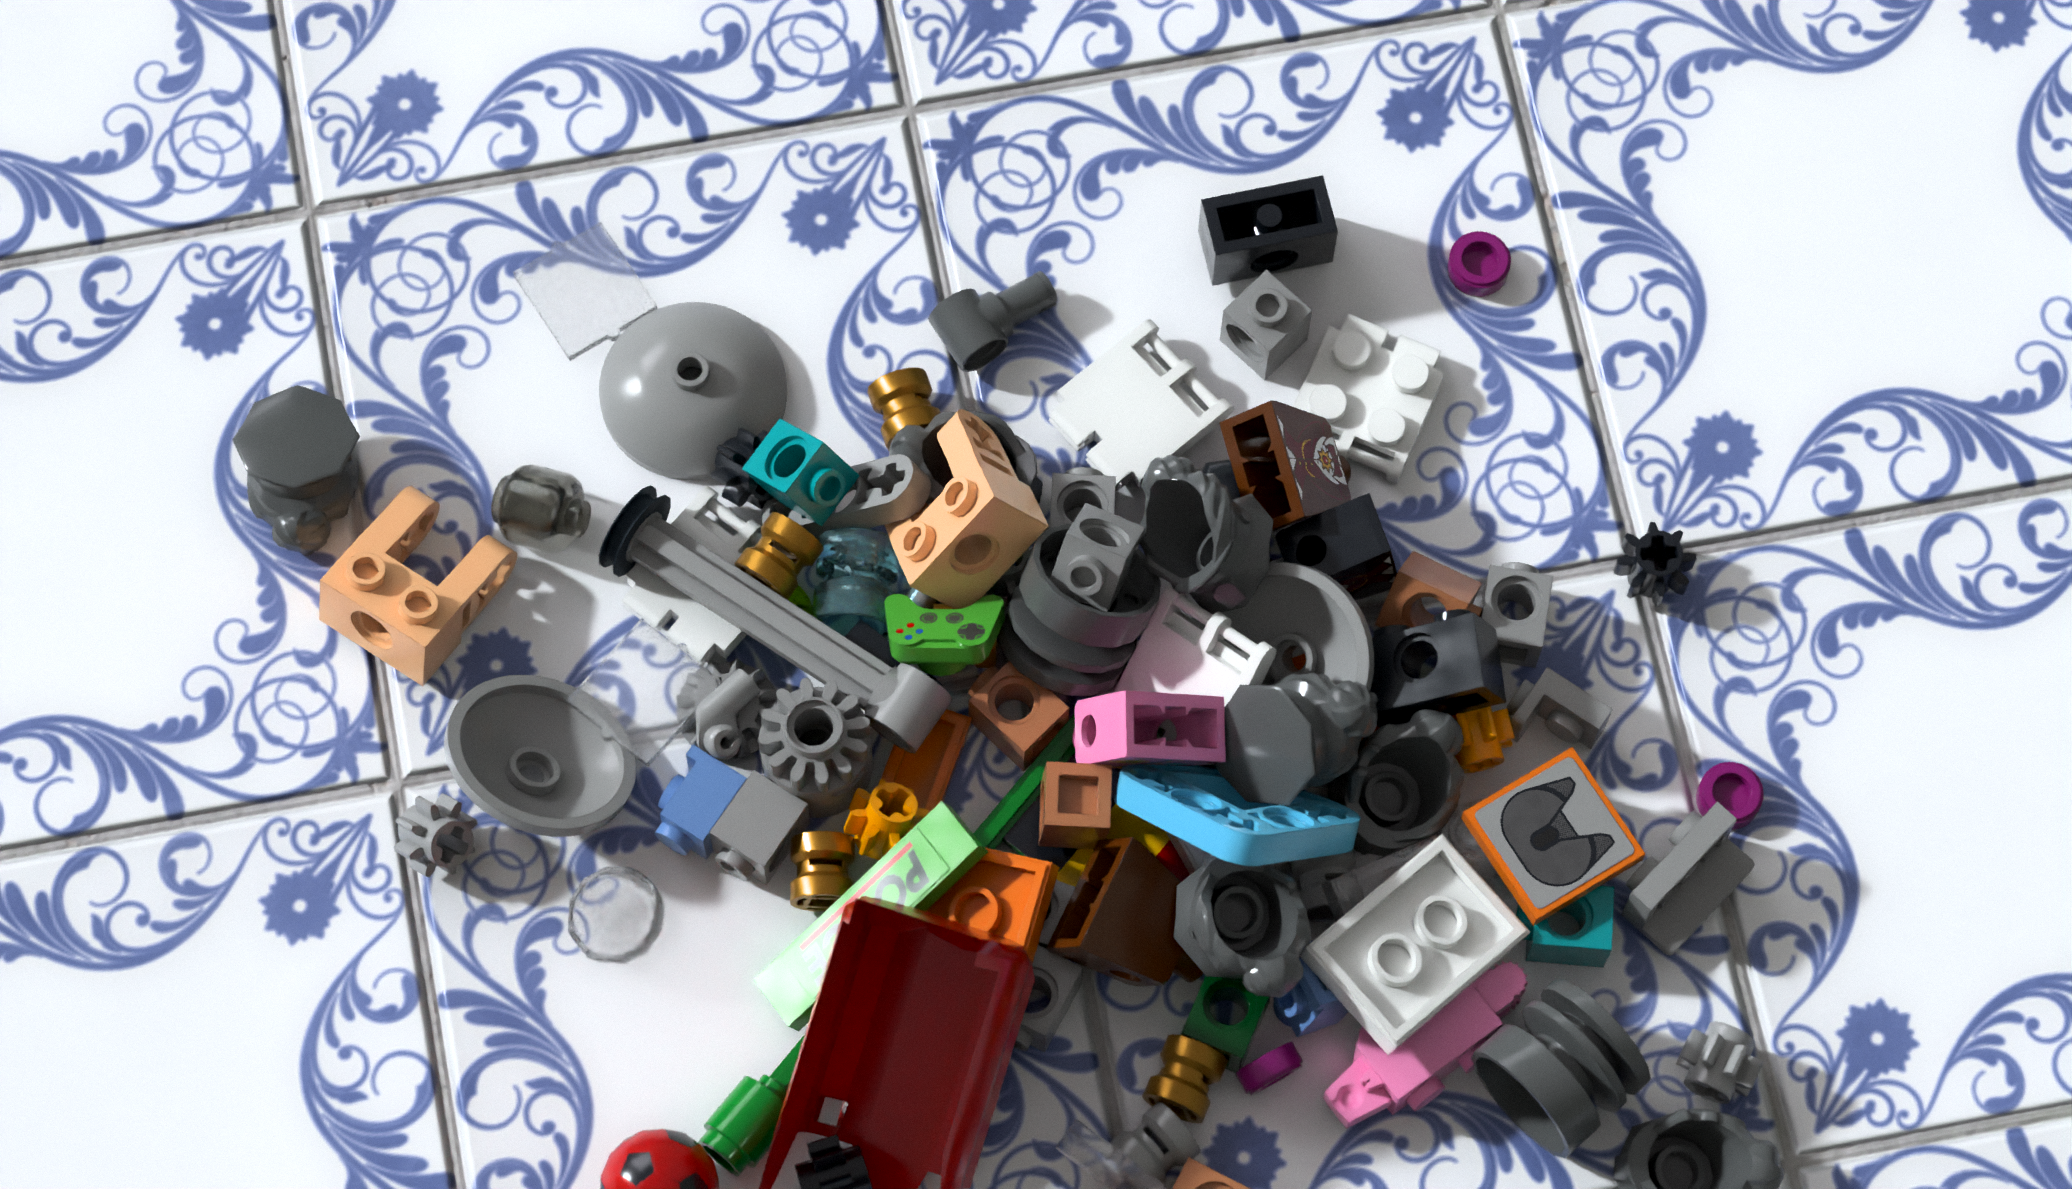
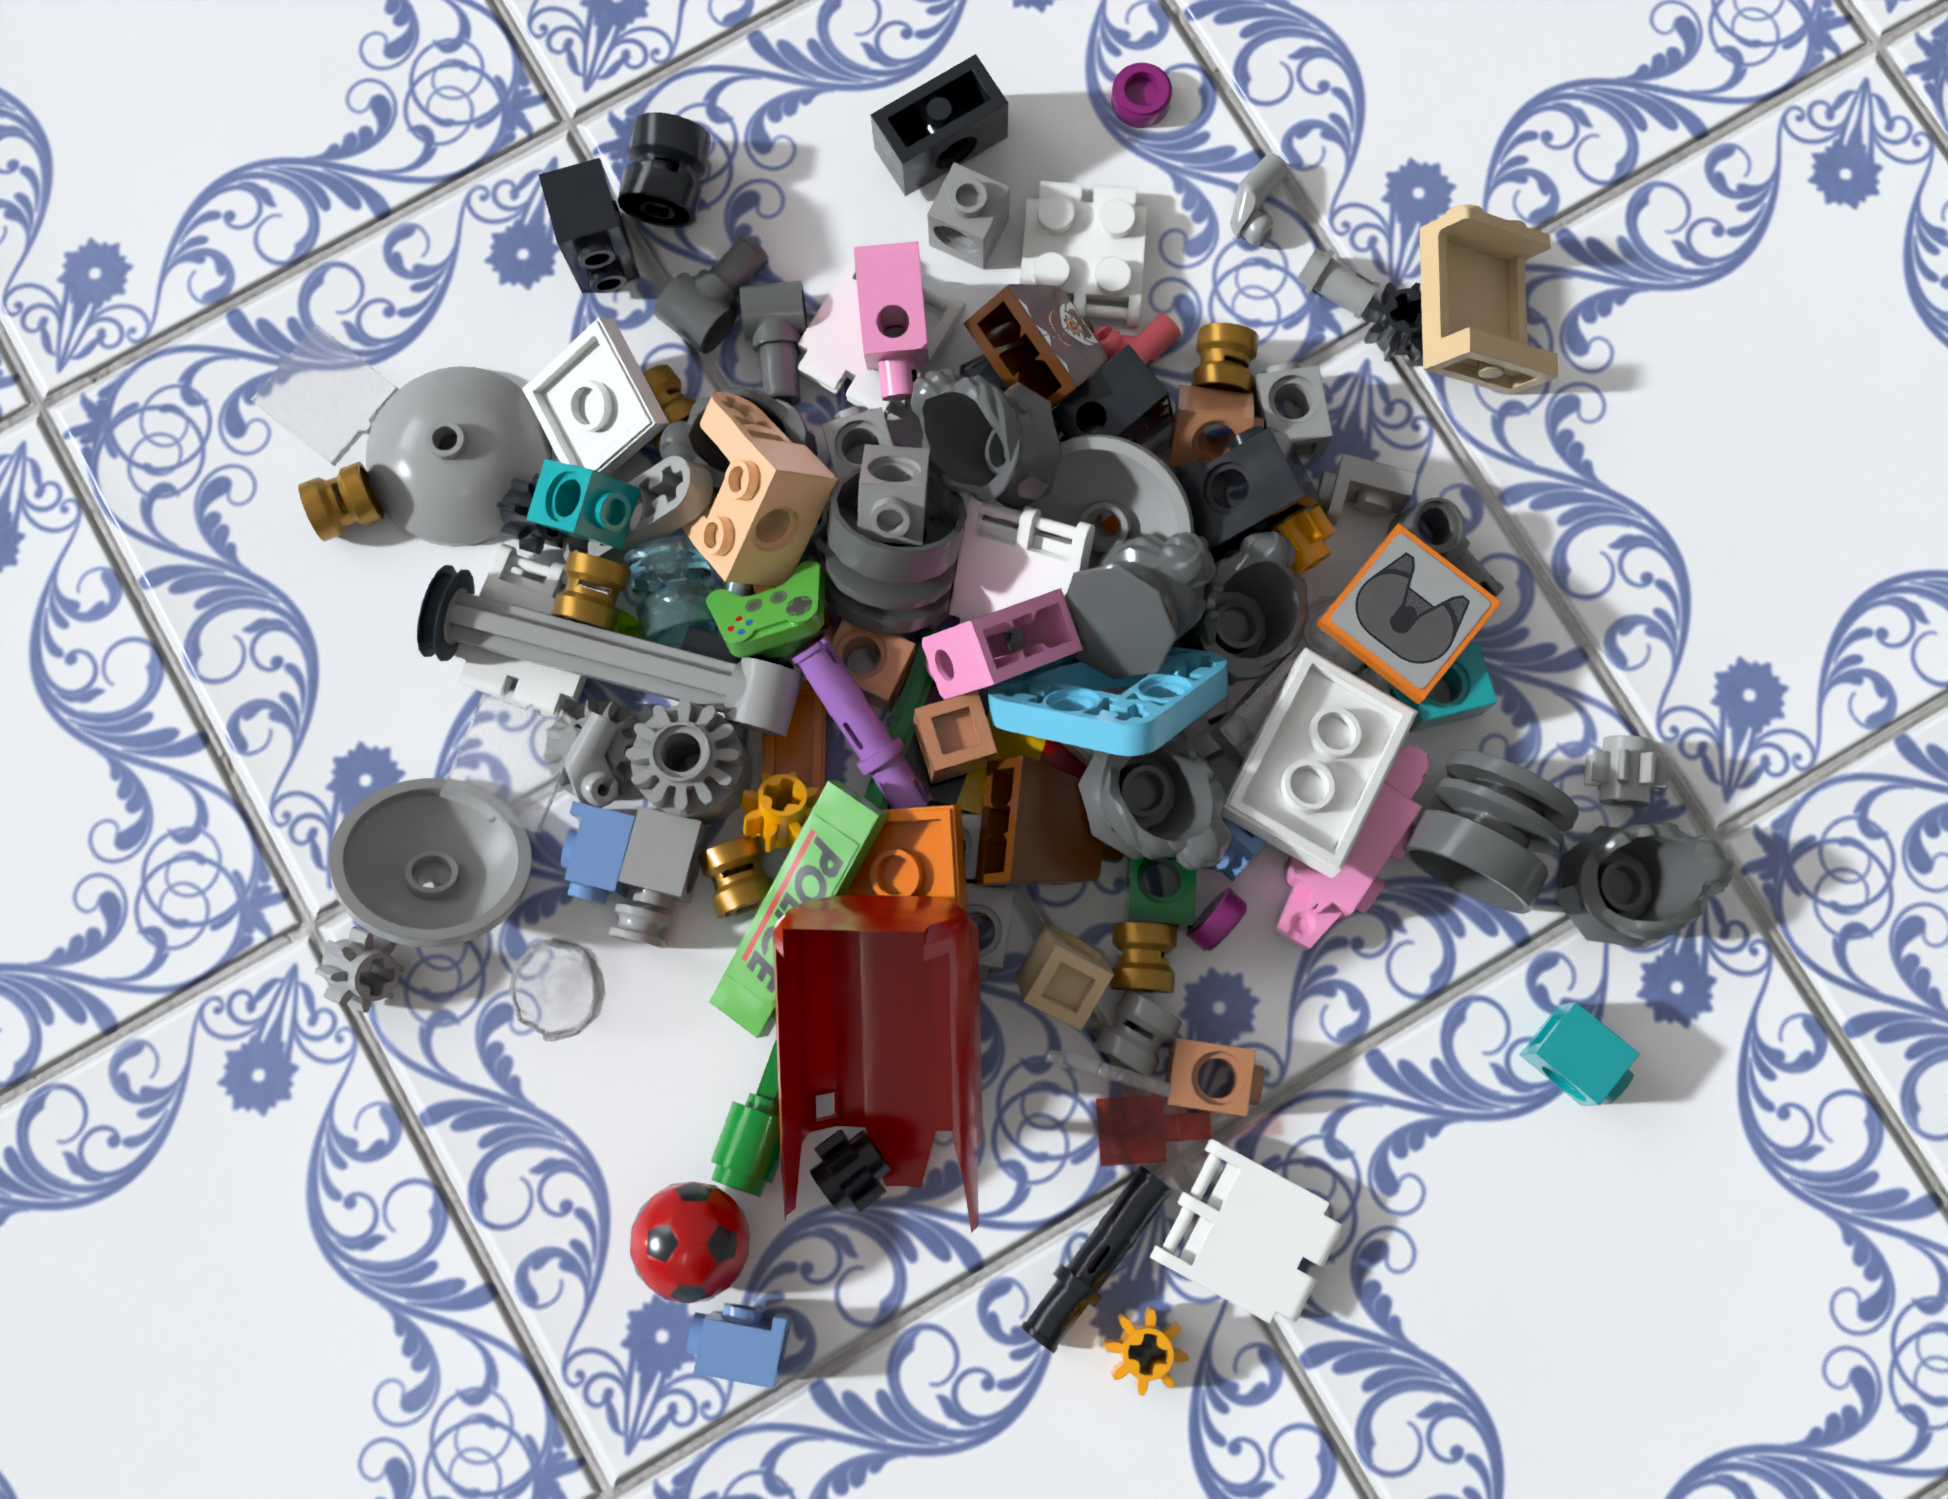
camera: 15 degrees left, 10 degrees up
dark grey piece [232,385,360,555] -> none
light nougat brick [319,486,517,686] -> none
clear smoke head [491,464,591,554] -> none
light grey bracket [1621,802,1754,956] -> none
magenta tile [1696,762,1764,830] -> none
none -> pearl gold wheel [298,461,385,542]
none -> white tile [522,317,670,476]
none -> black brick [539,158,640,293]
none -> light grey bush [608,903,673,949]
none -> black wheel [618,112,711,228]
none -> dark grey pin [740,280,808,405]
none -> medium lavender pin [792,636,934,809]
none -> bright pink torso [853,241,929,401]
none -> tan brick [1015,922,1114,1031]
none -> coral arm [1093,313,1181,368]
none -> pearl gold wheel [1191,323,1259,393]
none -> light grey arm [1230,154,1288,246]
none -> light grey pin [1297,248,1380,319]
none -> dark grey pin [1387,497,1504,597]
none -> tan panel [1419,204,1558,395]

